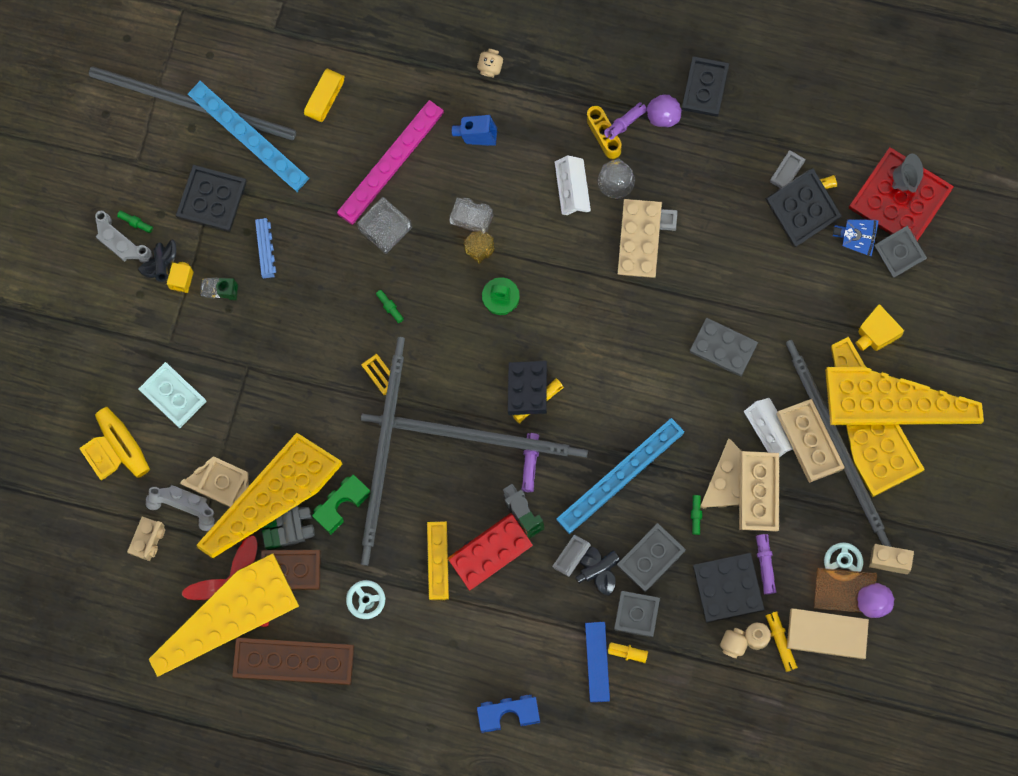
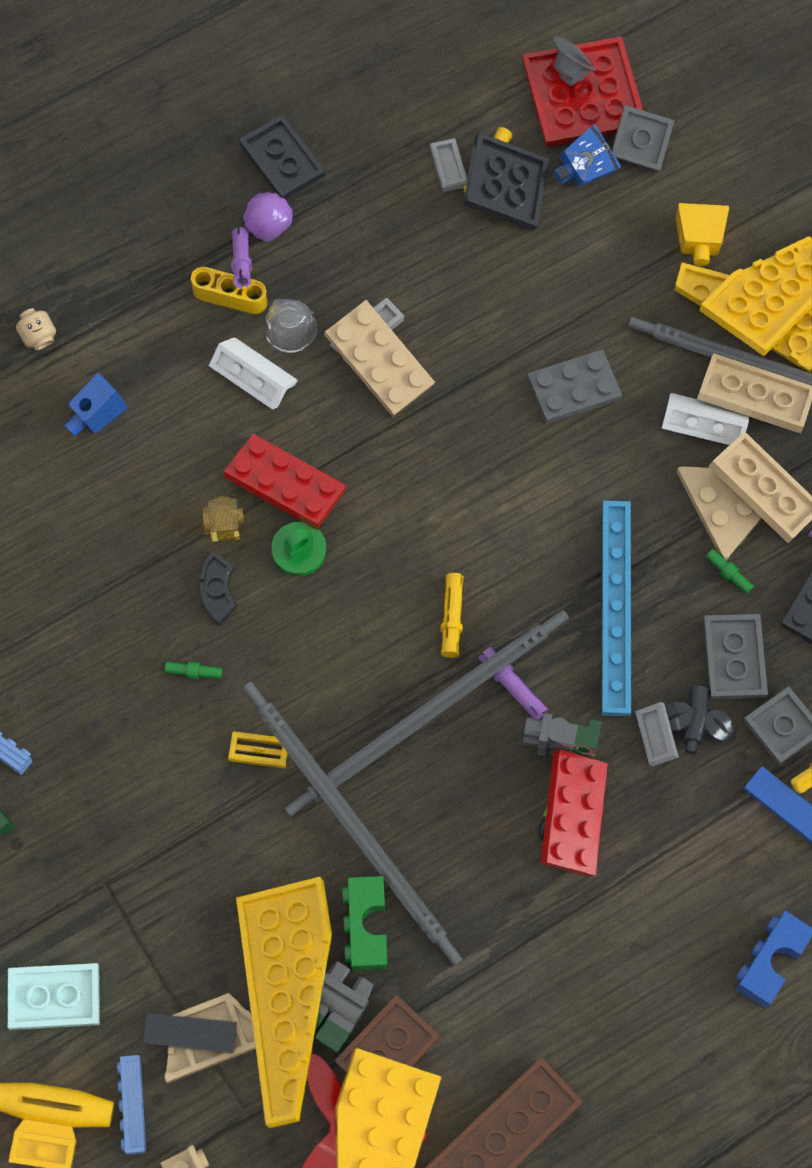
camera: 55 degrees left, 5 degrees down
light grey plate [146,485,215,531] -> none
dark pink plate [337,100,444,225] -> none
light aqua piece [346,580,385,619] -> none
clear brick [357,197,412,254] -> none
yellow tile [427,521,449,600] -> none
clear brick [450,197,493,235] -> none
black plate [508,361,547,415] -> none
none -> medium blue piece [117,1055,146,1155]
none -> black tile [143,1013,237,1054]
none -> black tile [200,549,238,626]
none -> red plate [223,434,346,530]

